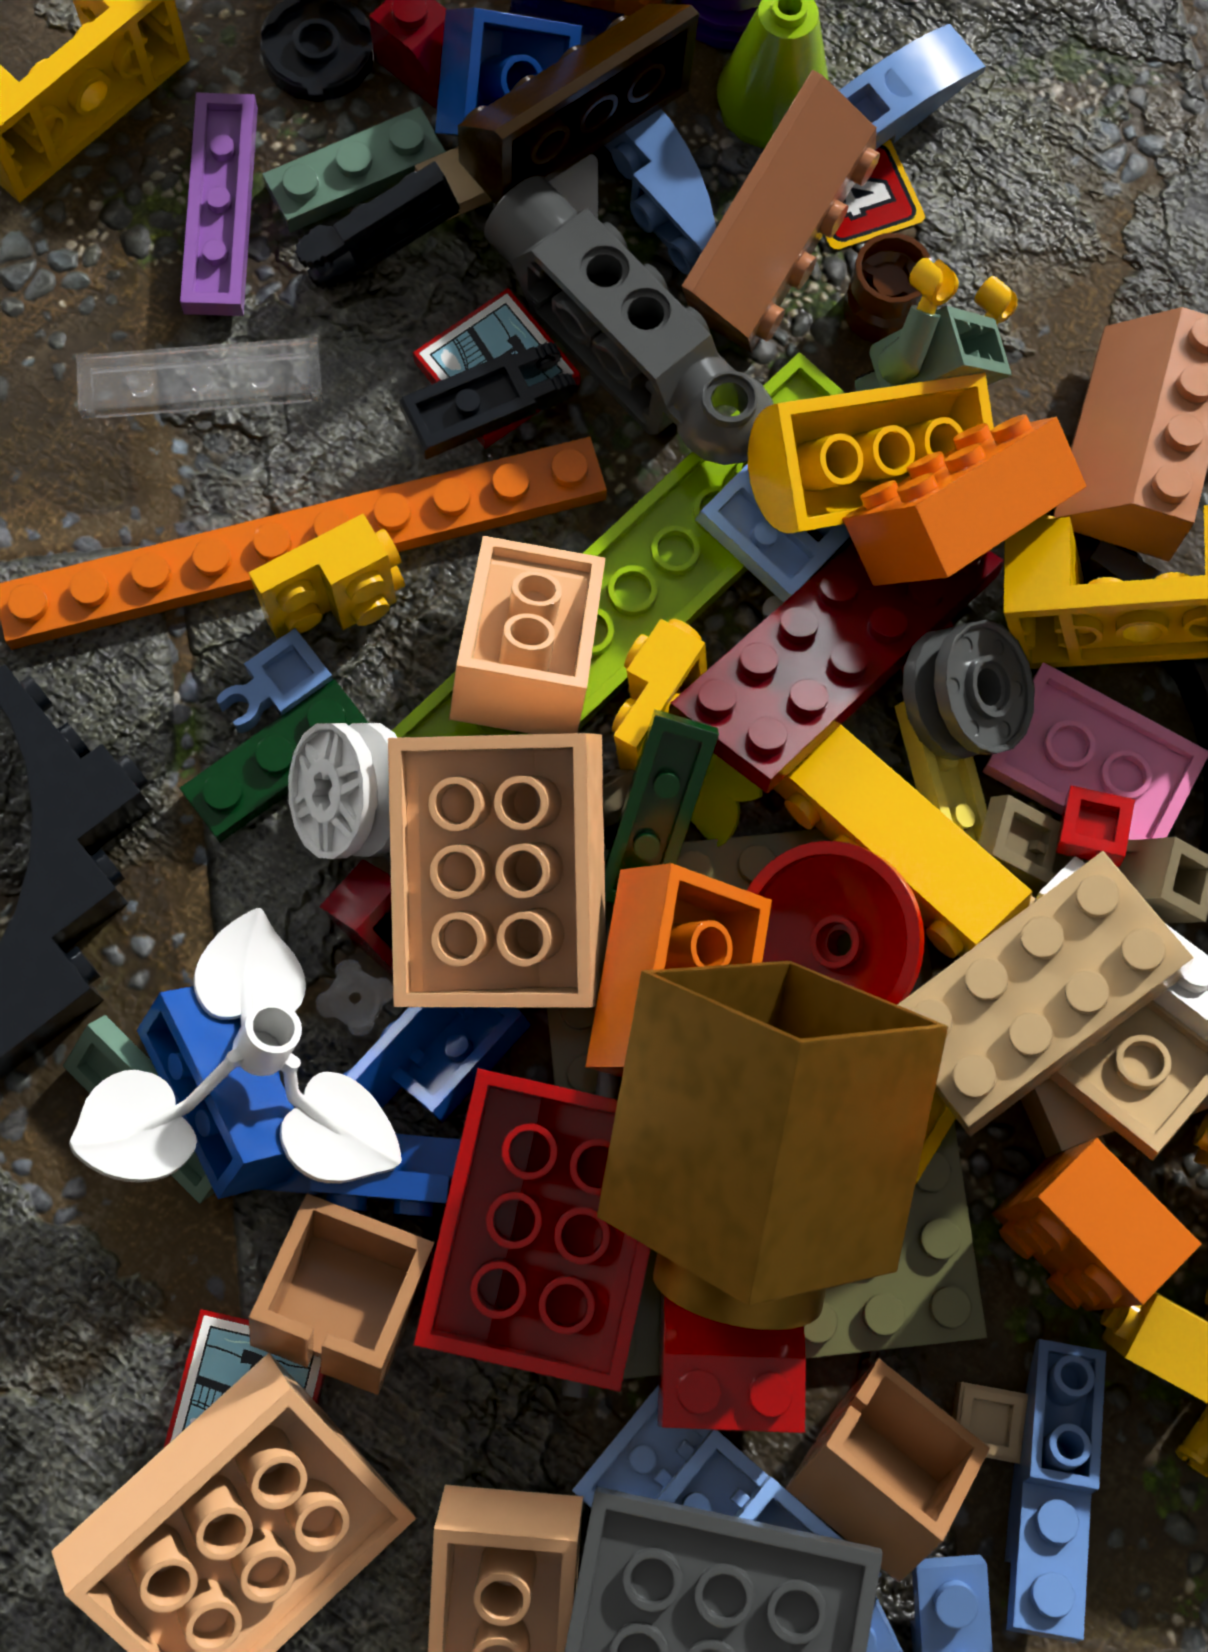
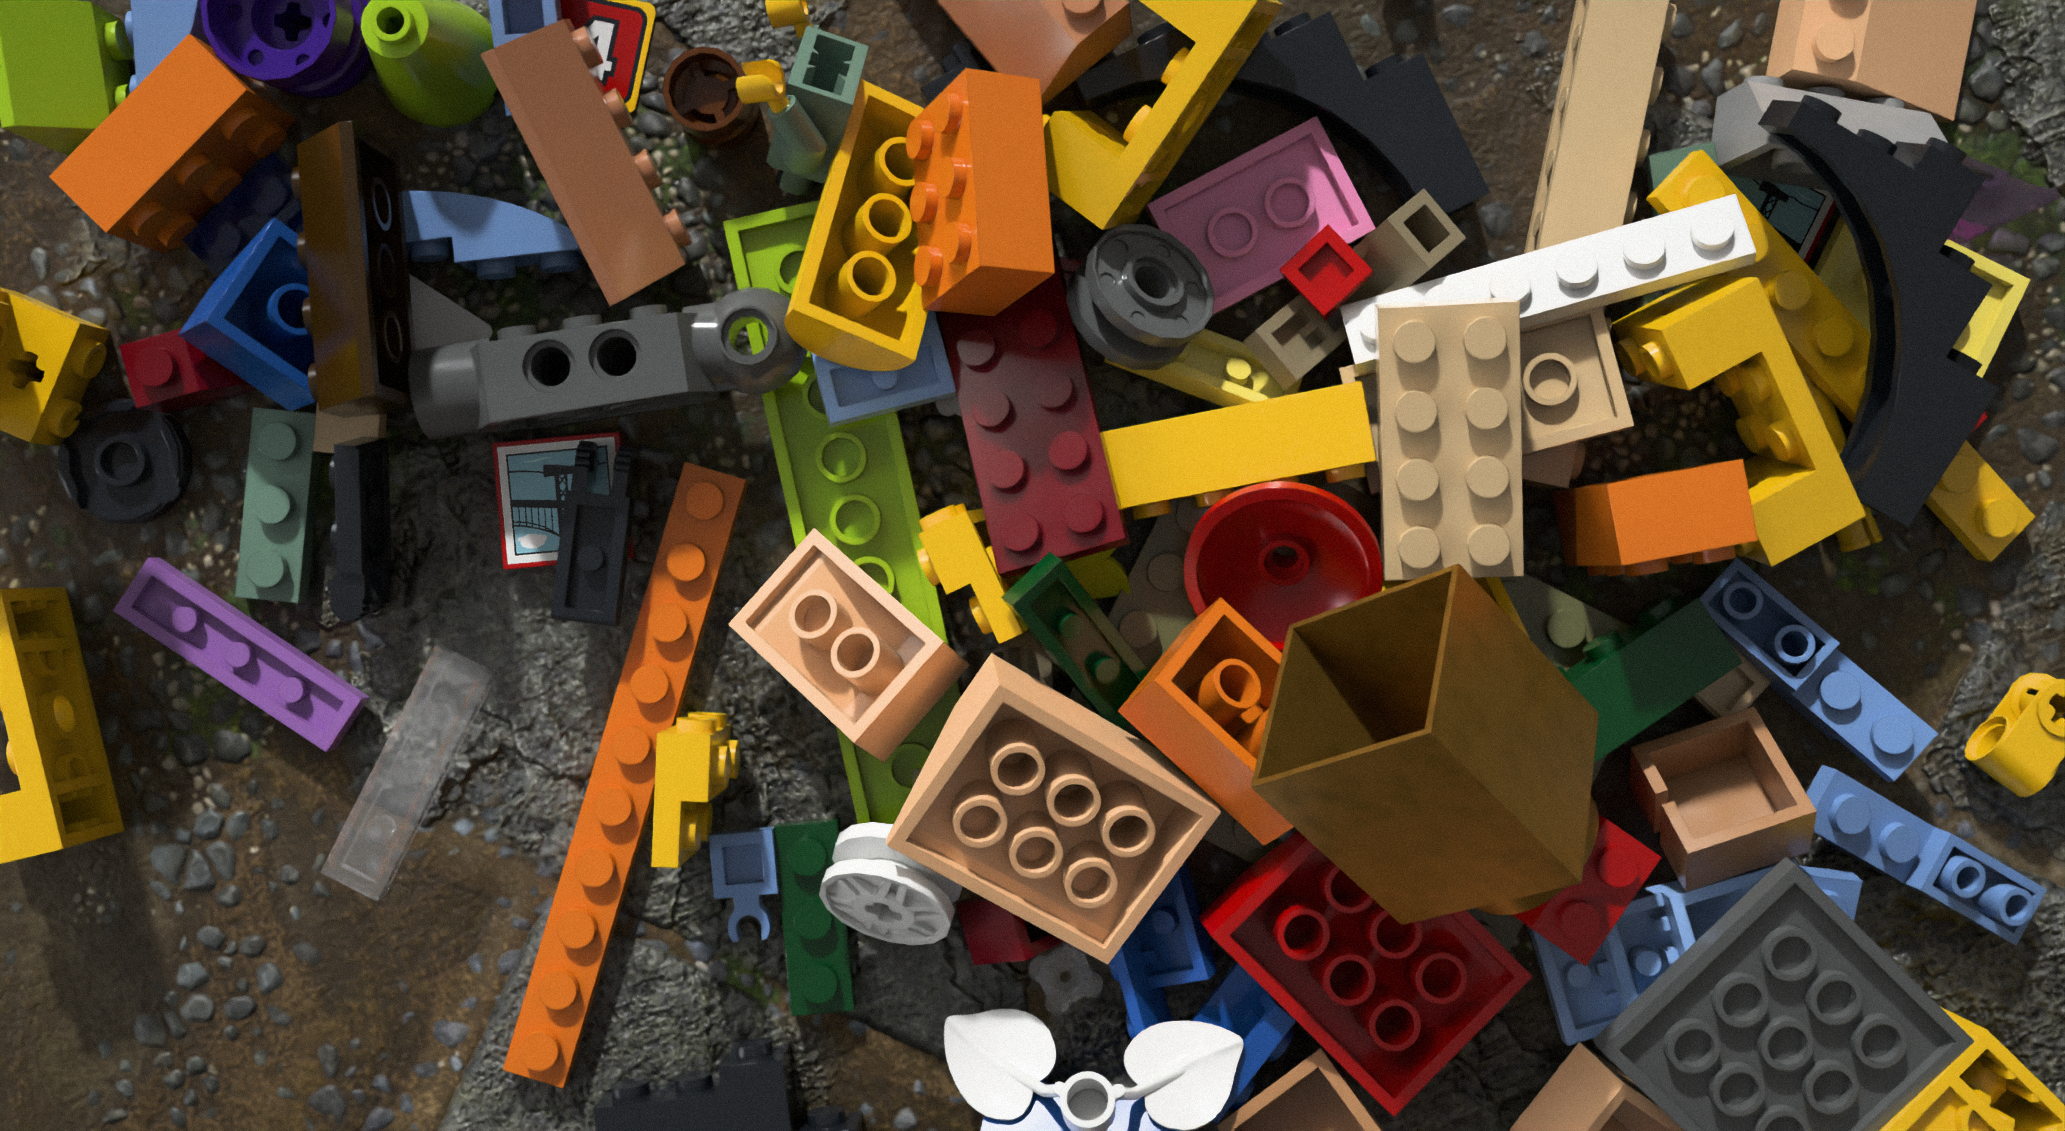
camera: 50 degrees left, 15 degrees up
none -> dark green brick [1556,593,1743,763]

